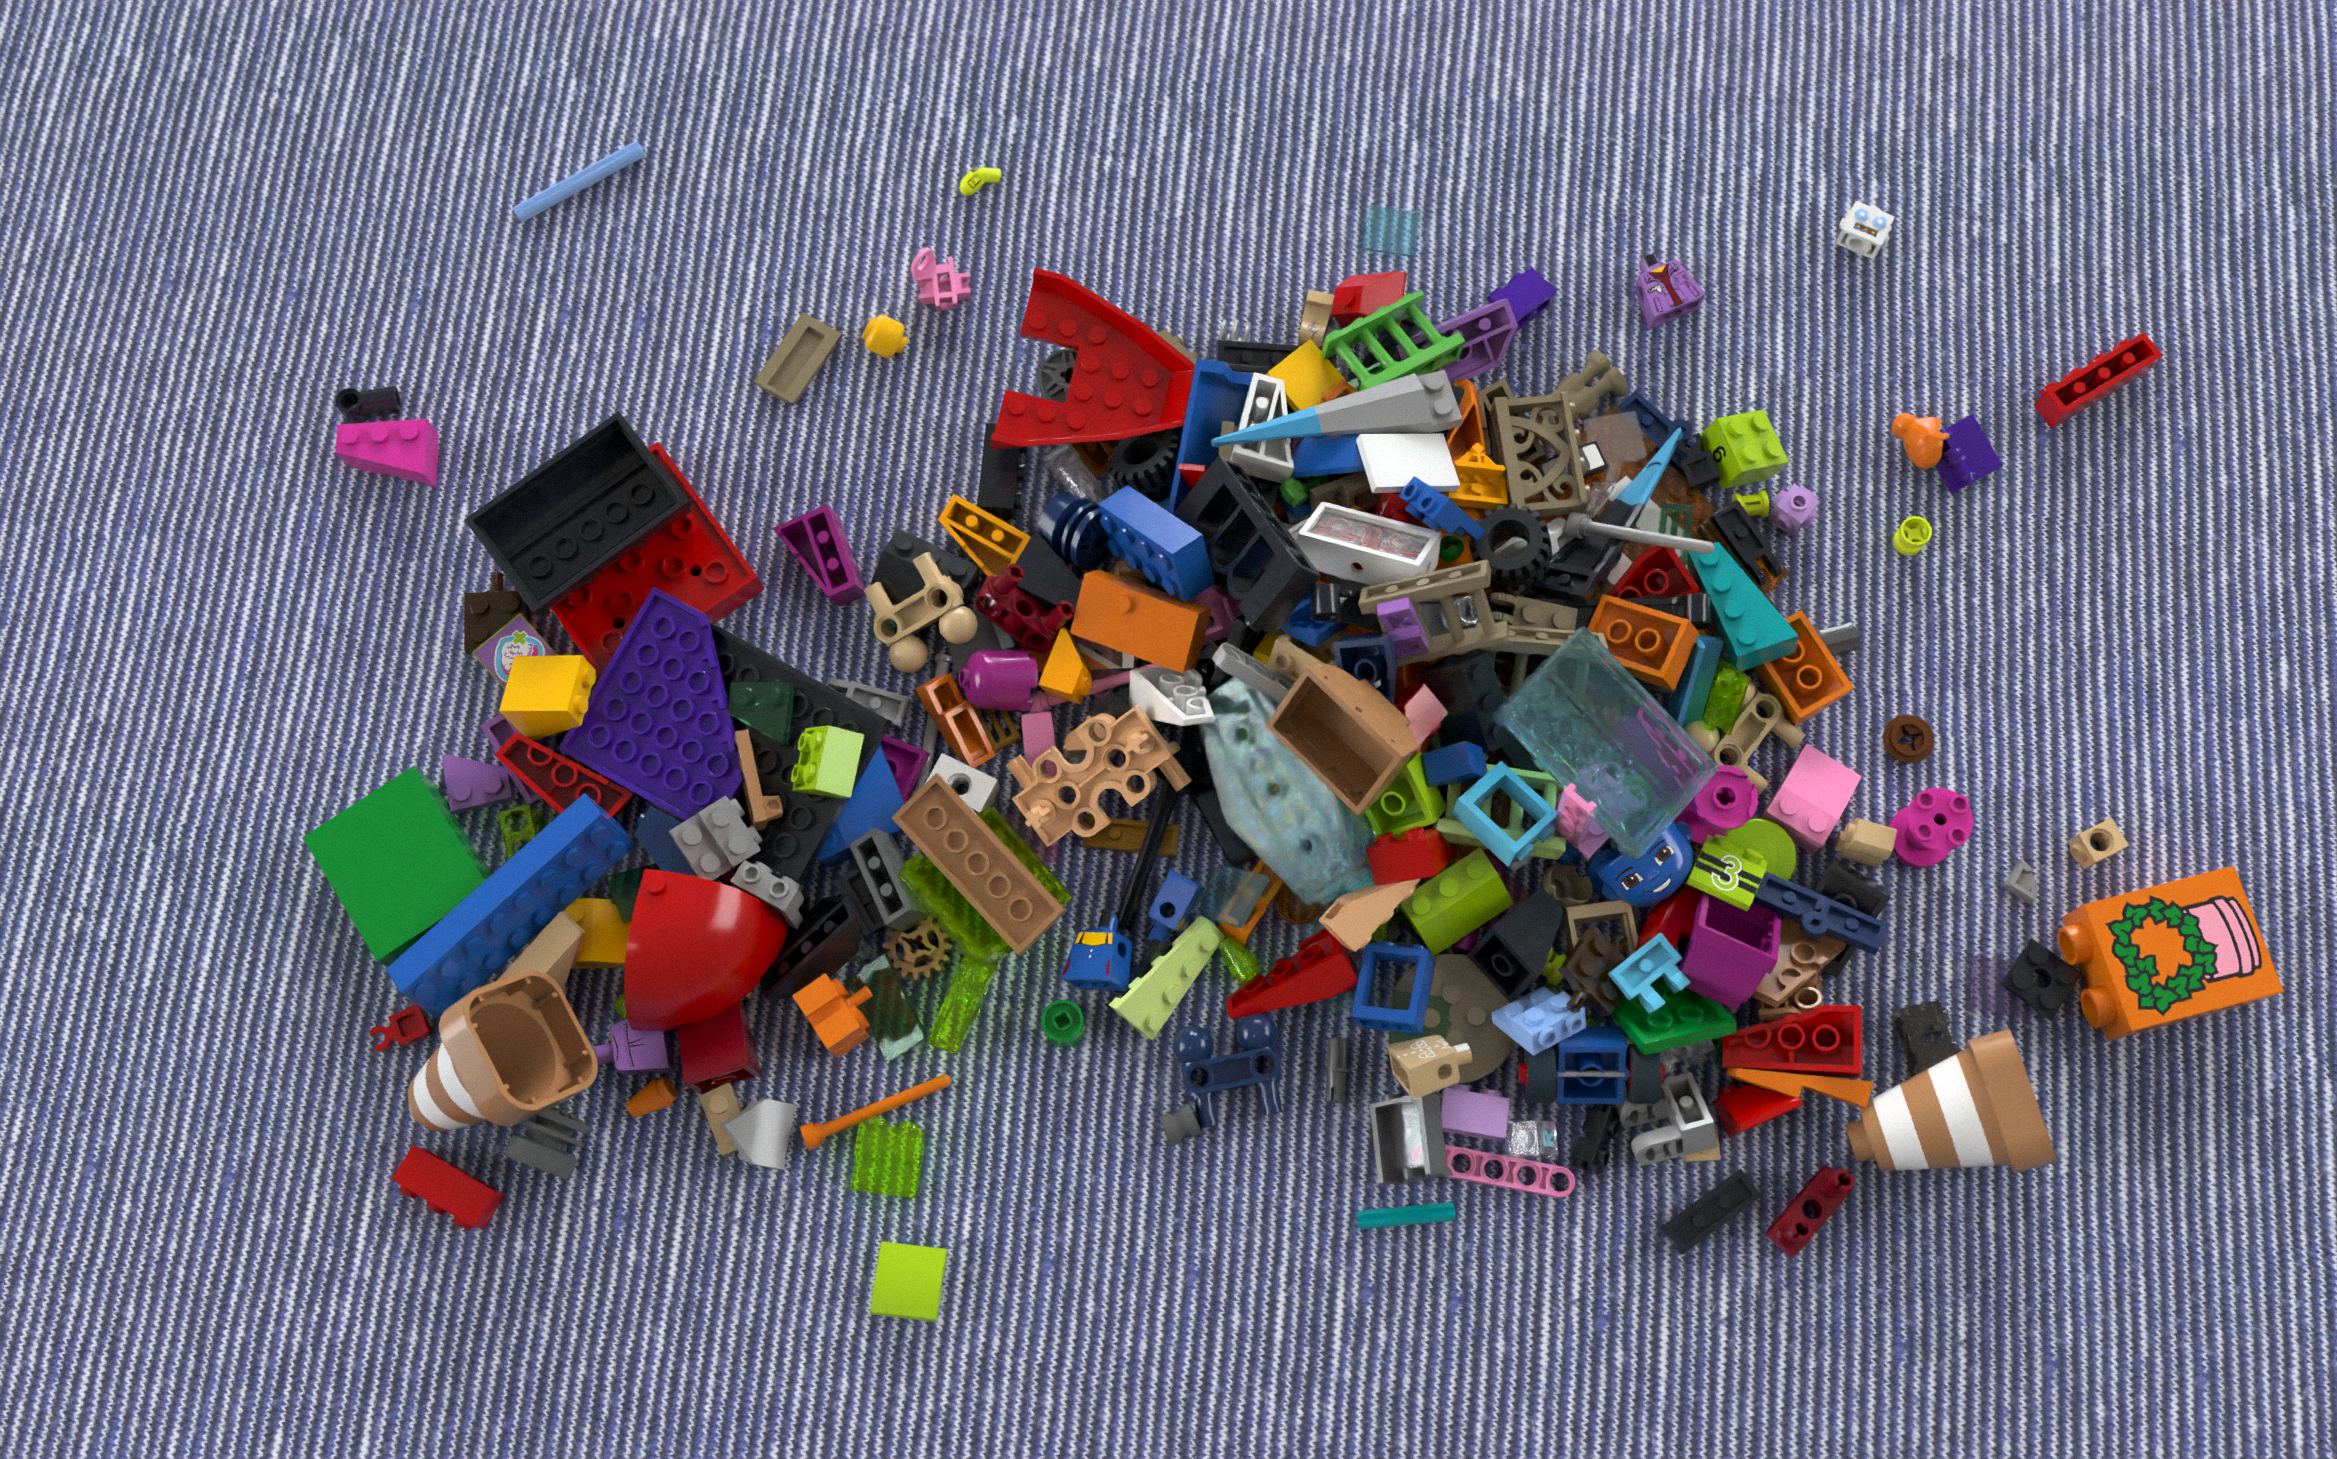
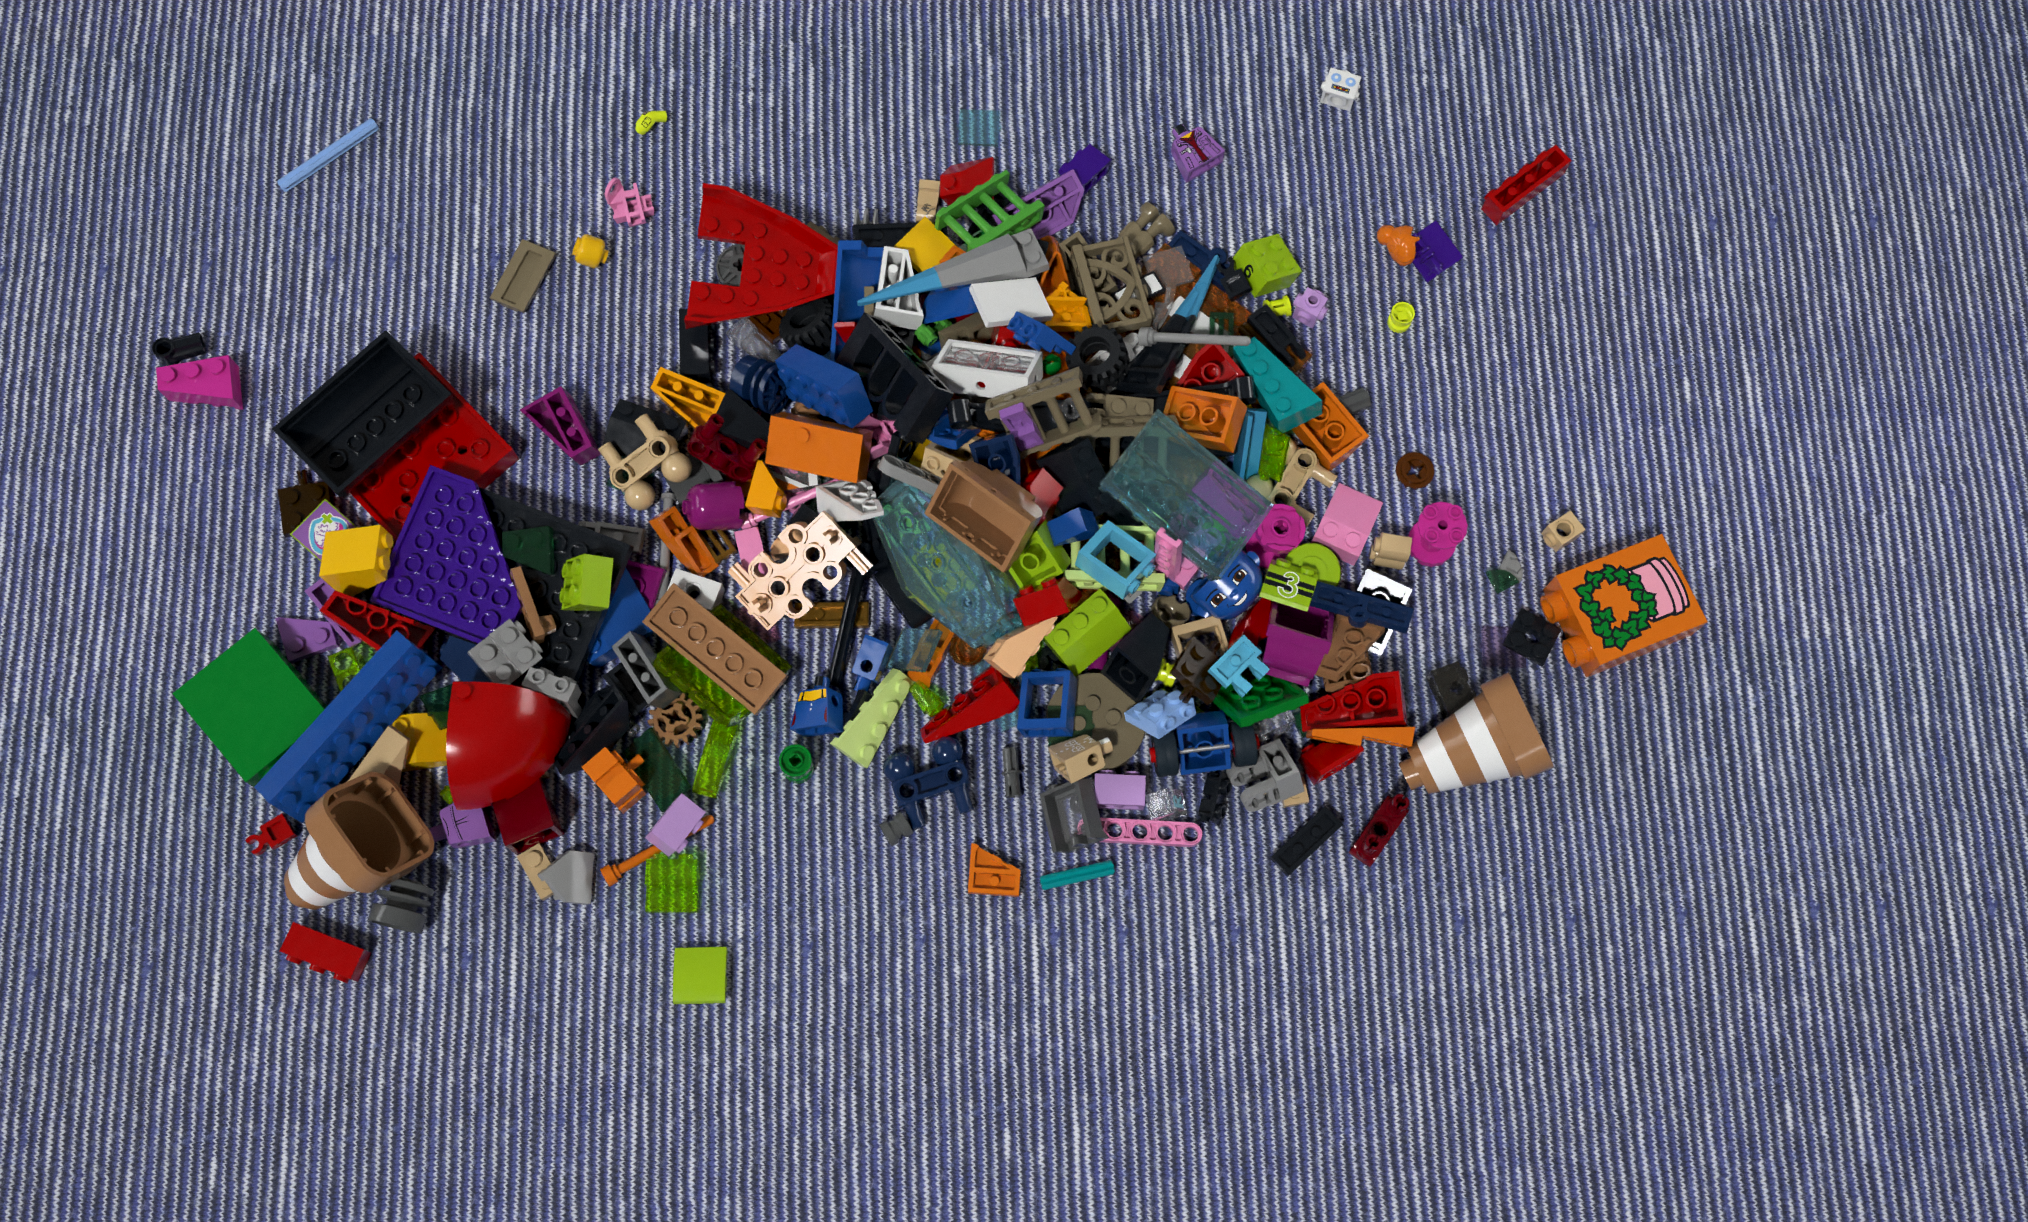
camera: 15 degrees left, 0 degrees up
orange cone [626,1076,678,1118] -> none
none -> lavender brick [645,793,706,857]
none -> orange wing [968,843,1021,897]
none -> clear green tile [1485,569,1519,594]

